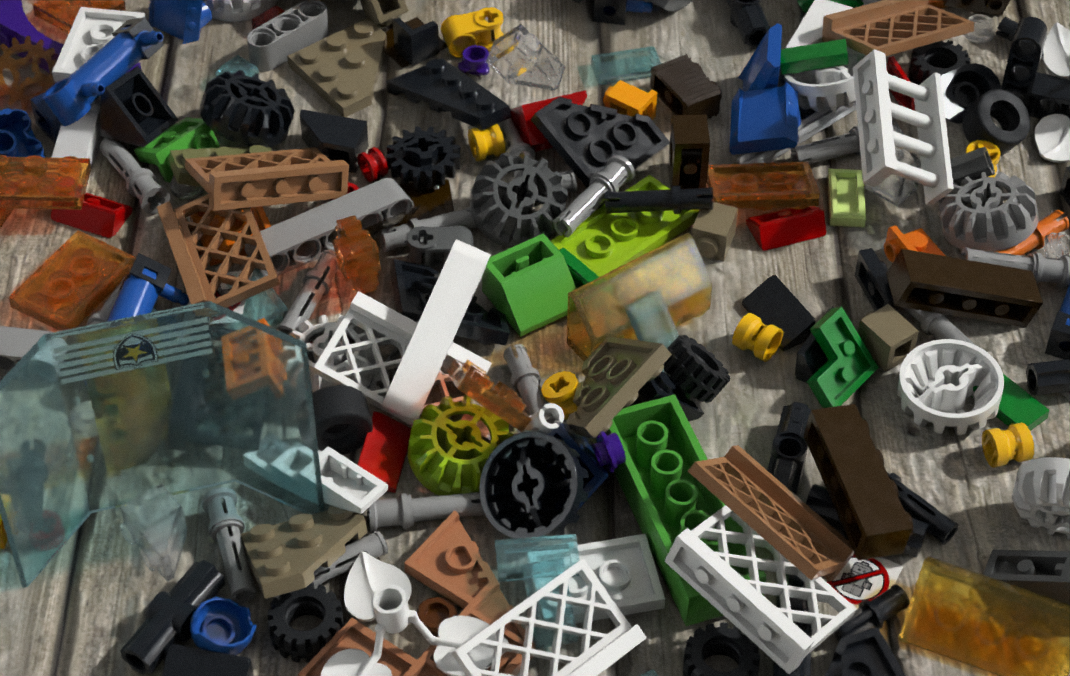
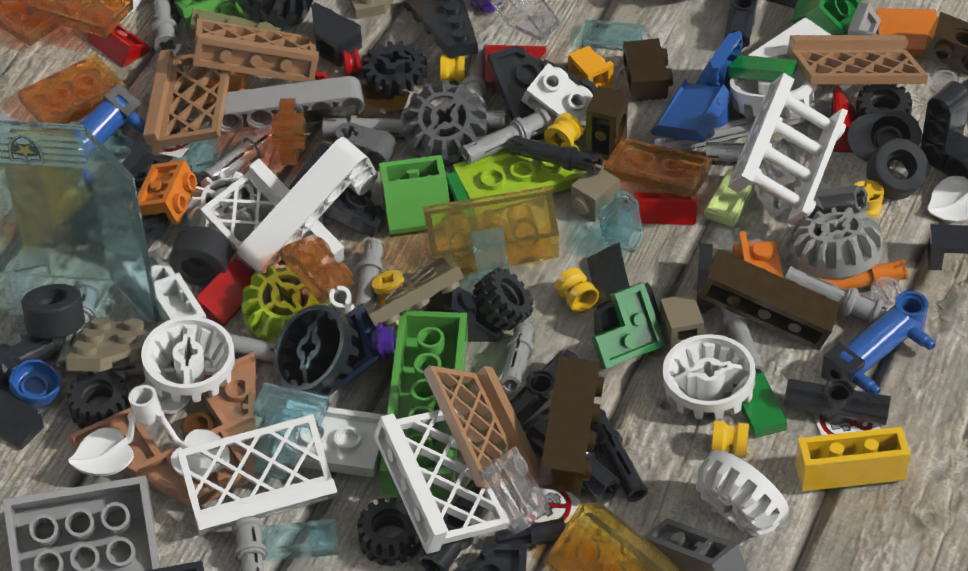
camera: 25 degrees right, 0 degrees up
none -> black tyre [21,284,85,339]
none -> white gear [141,316,235,403]
none -> clear plate [478,446,550,535]
none -> light grey pin [500,322,535,395]
none -> white brick [521,63,593,124]
none -> yellow wheel [544,113,584,147]
none -> clear light blue piece [597,189,644,253]

